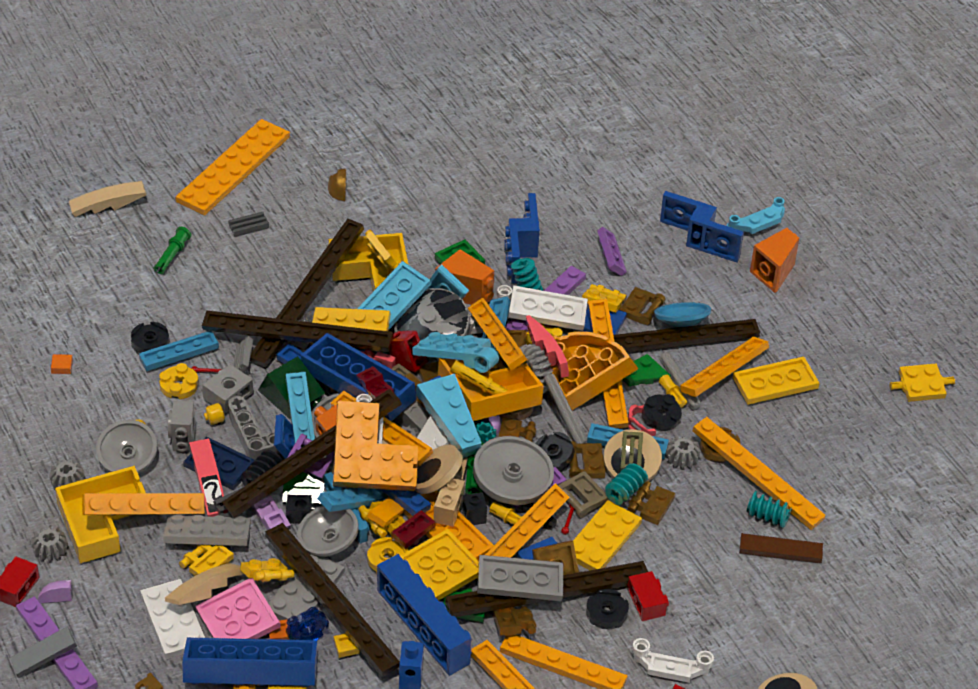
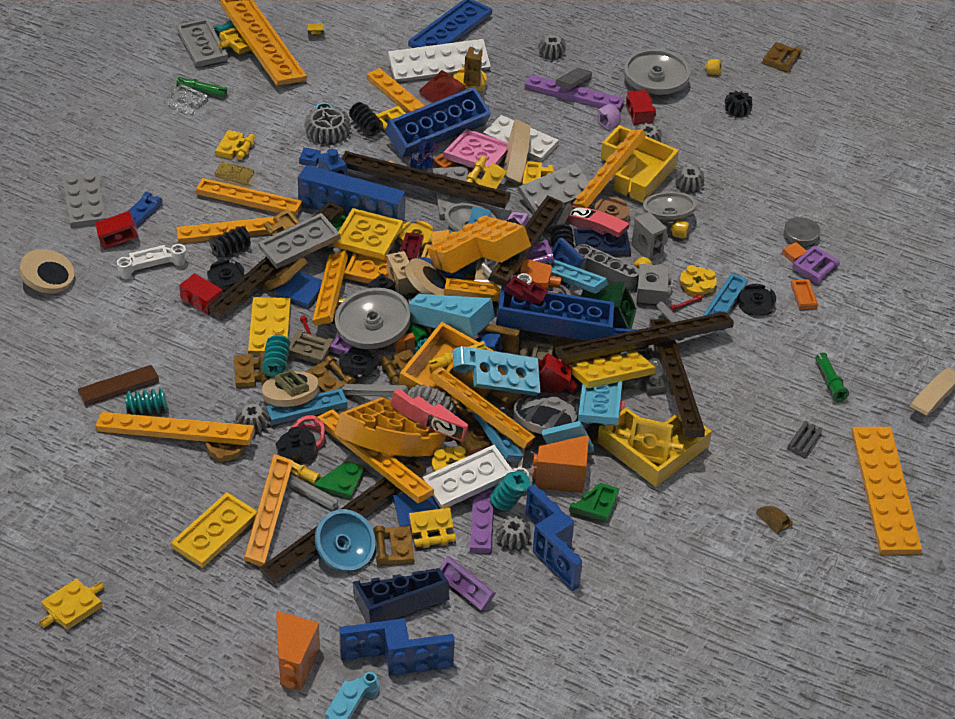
camera: 145 degrees right, 0 degrees up
none -> black piece [209,226,251,257]
none -> dark blue wedge [353,568,450,623]
none -> light grey gear [496,515,531,550]
none -> medium nougat plate [594,197,630,222]
none -> flat silver tile [783,217,820,248]
none -> orange tile [790,279,818,310]
none -> medium lavender plate [792,246,840,285]

